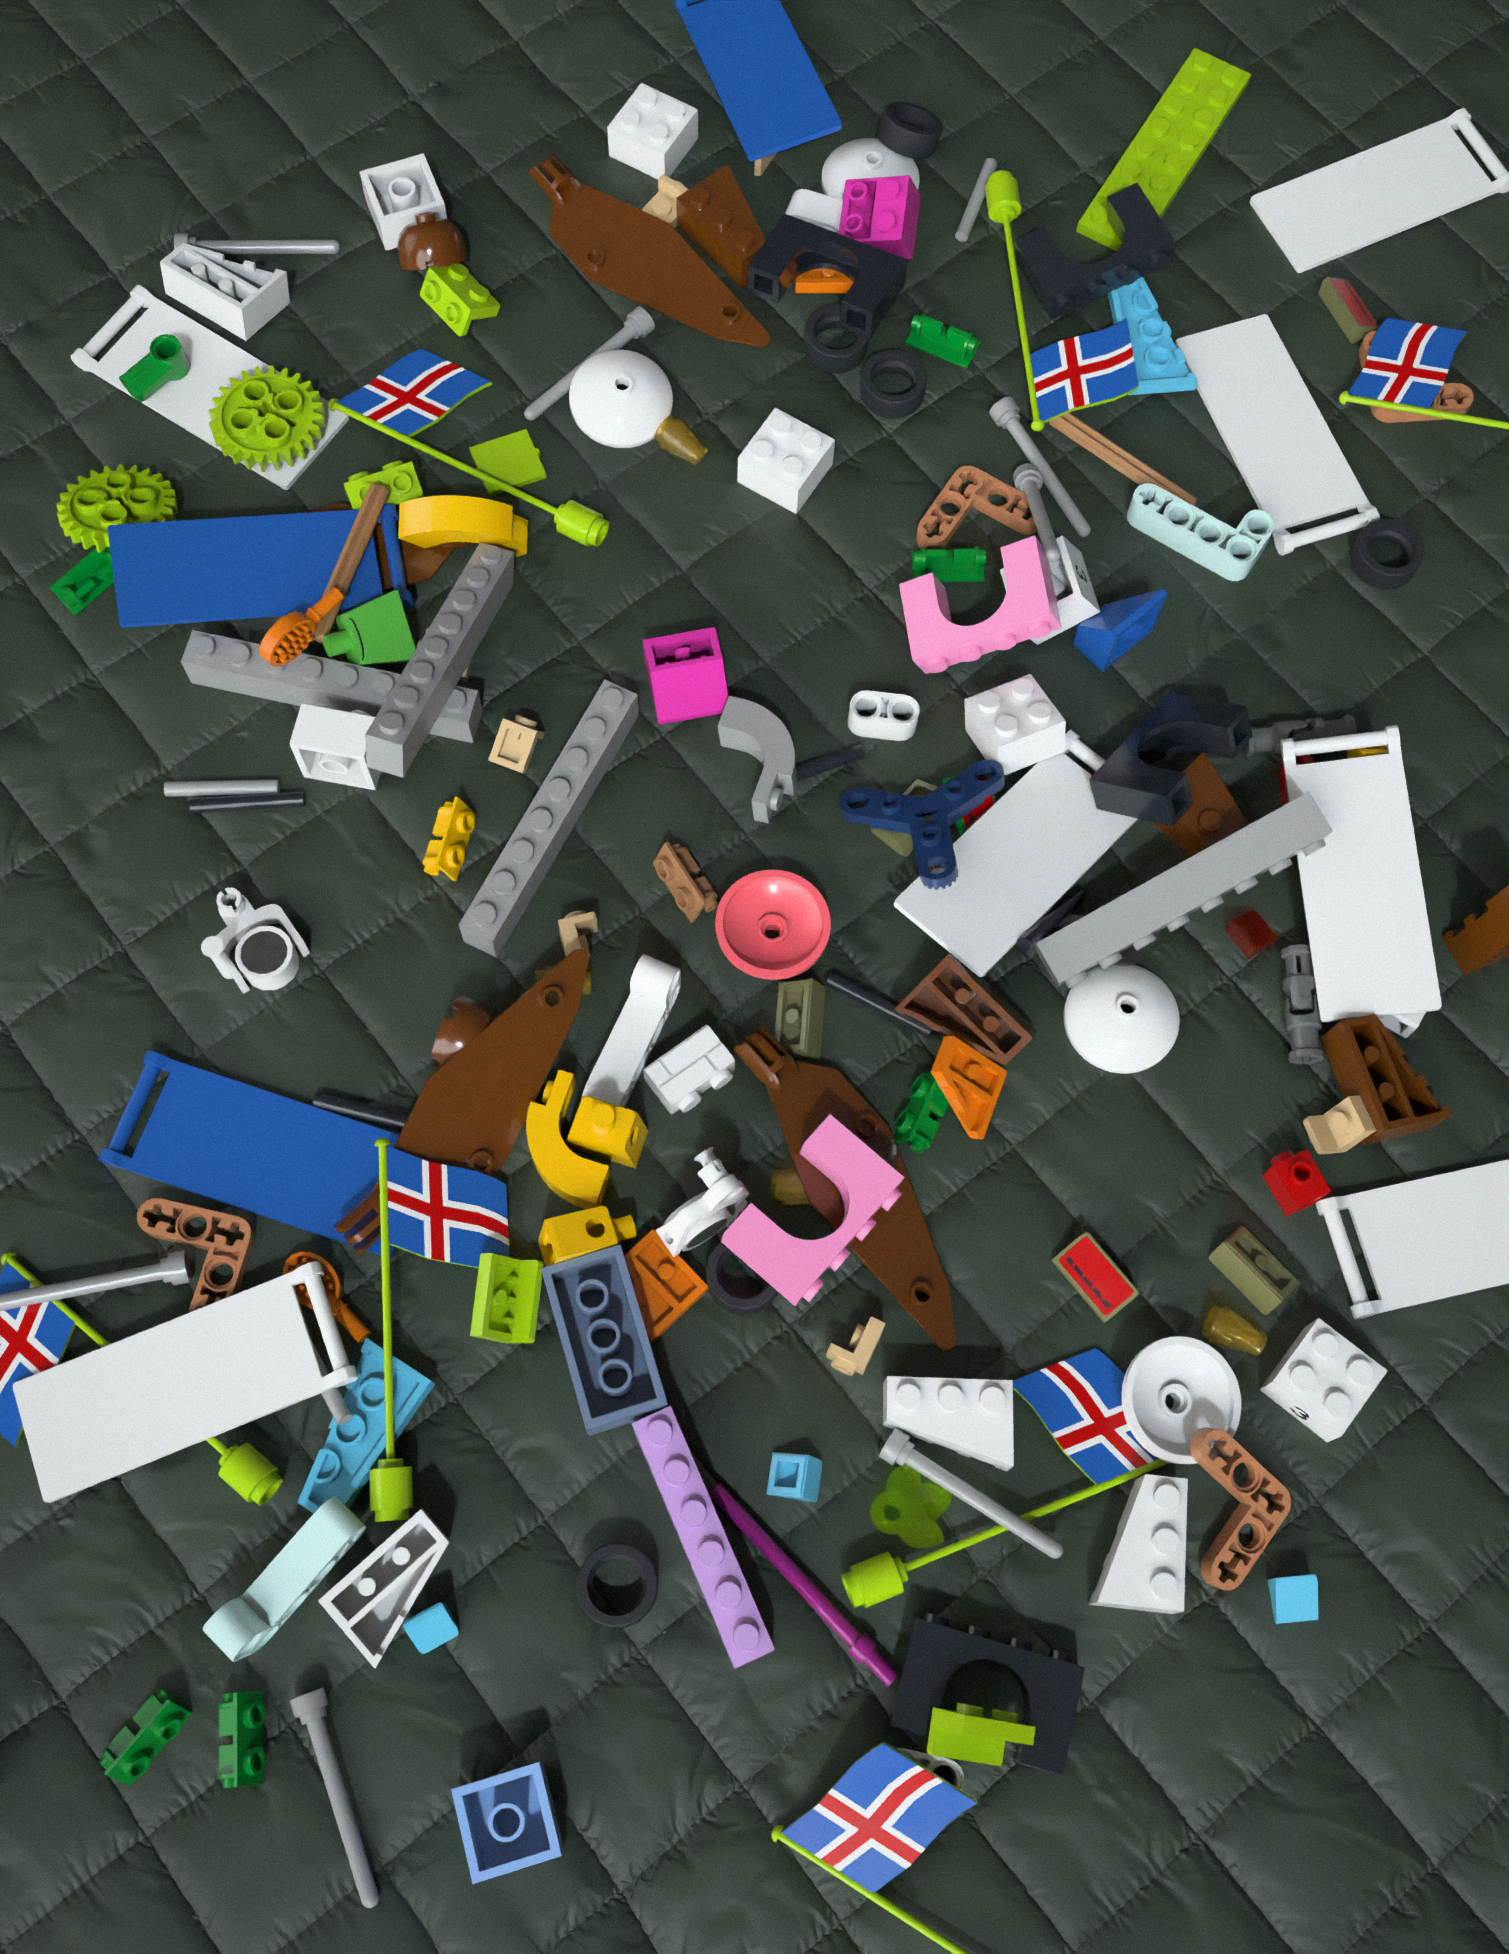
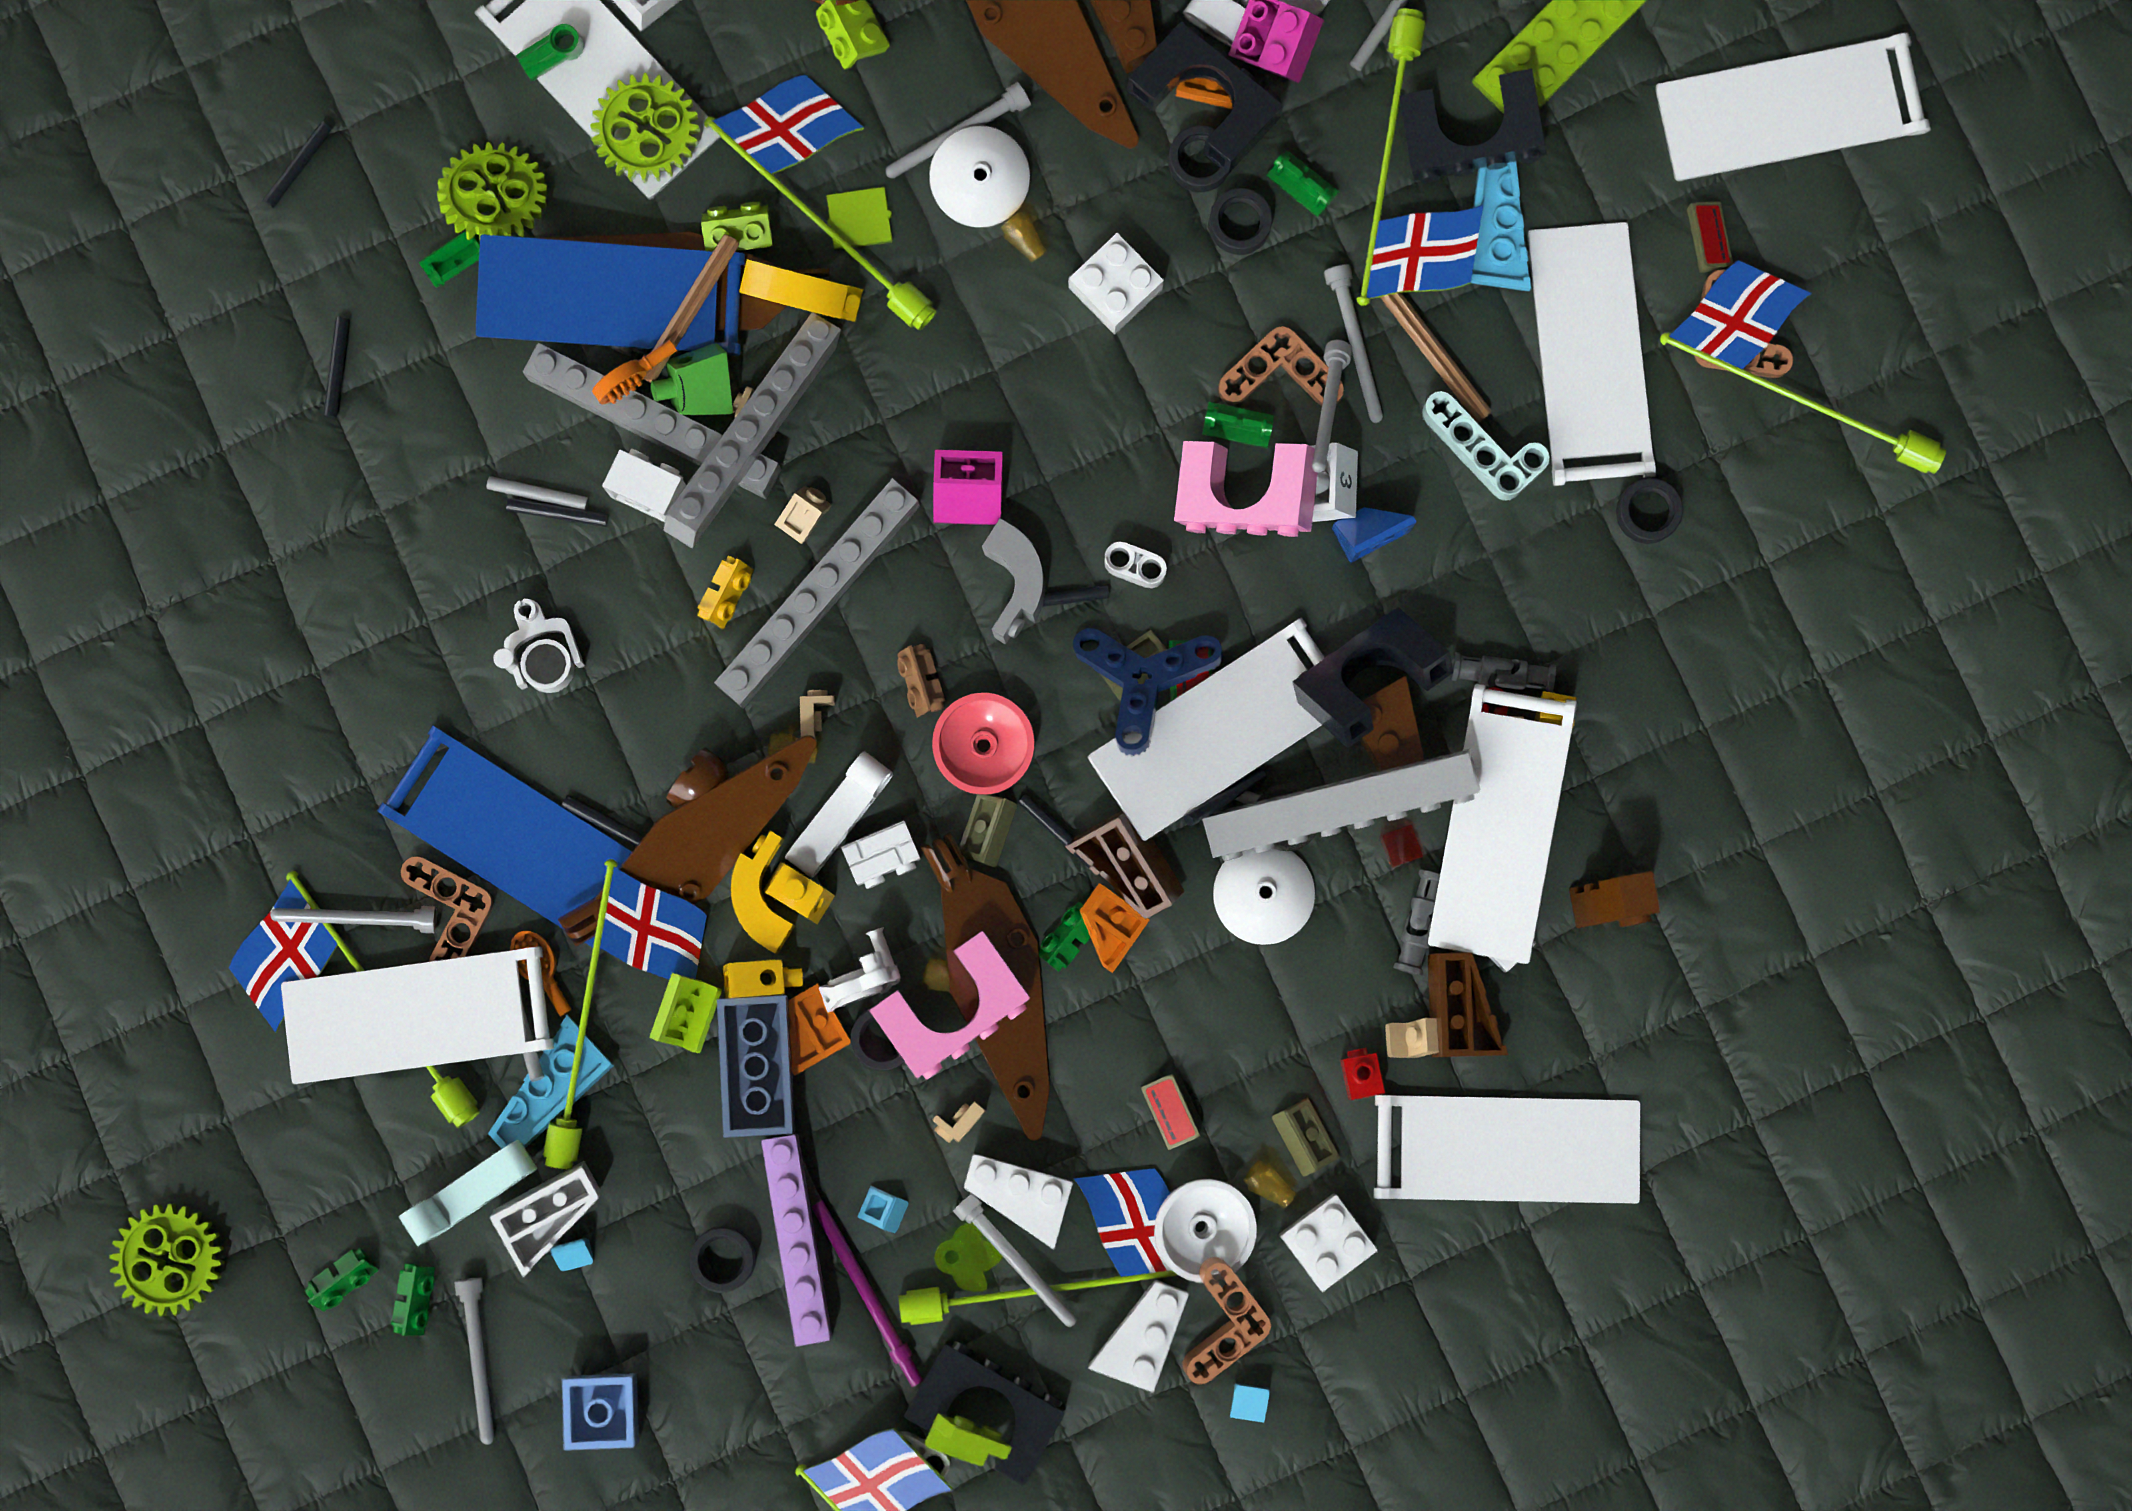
camera: 15 degrees right, 15 degrees up
white brick [964,674,1066,775] -> none

